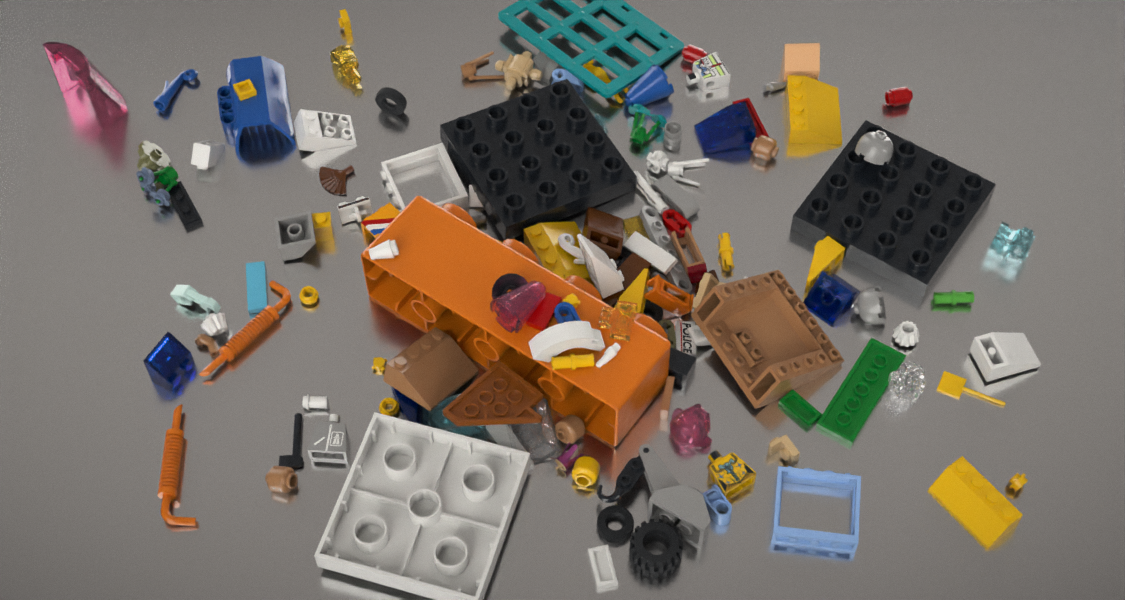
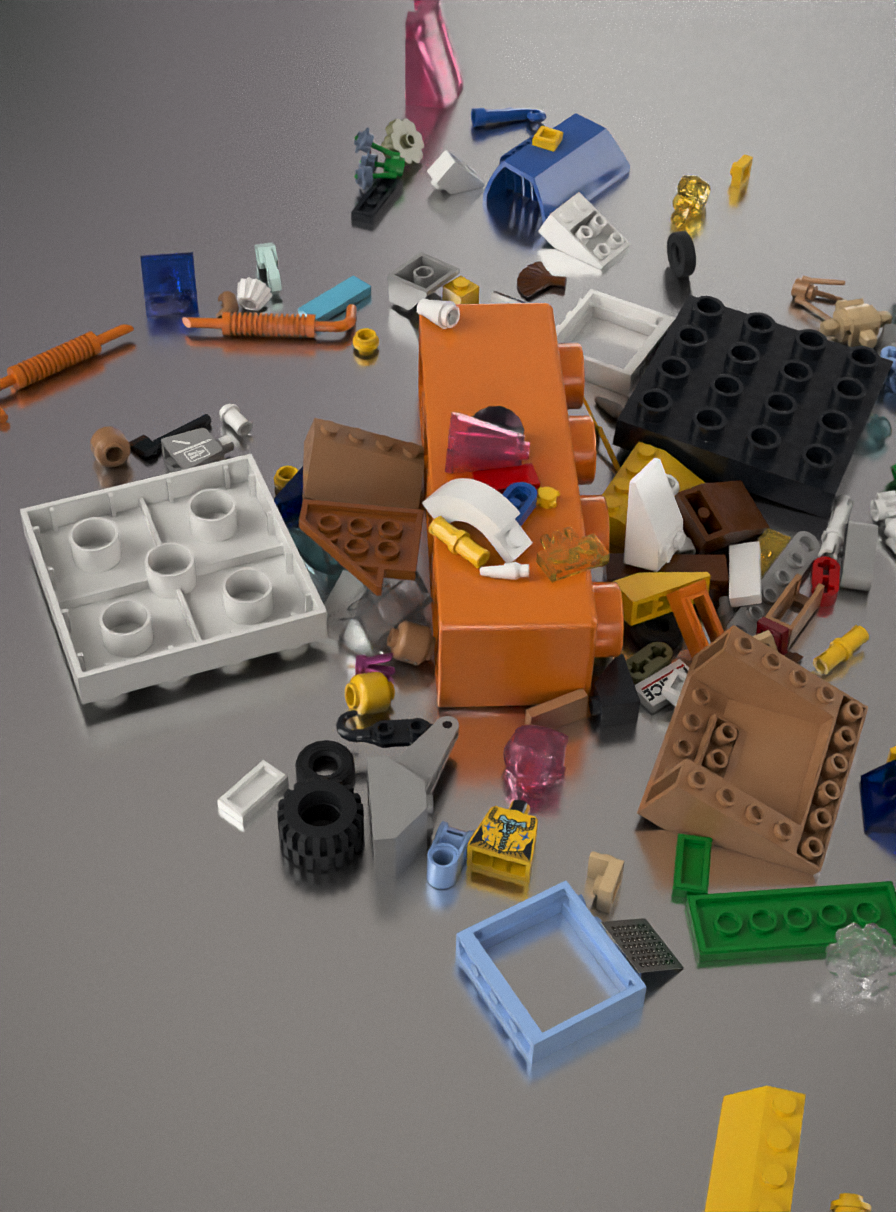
camera: 50 degrees right, 10 degrees down
none -> dark grey sticker [600,918,684,973]

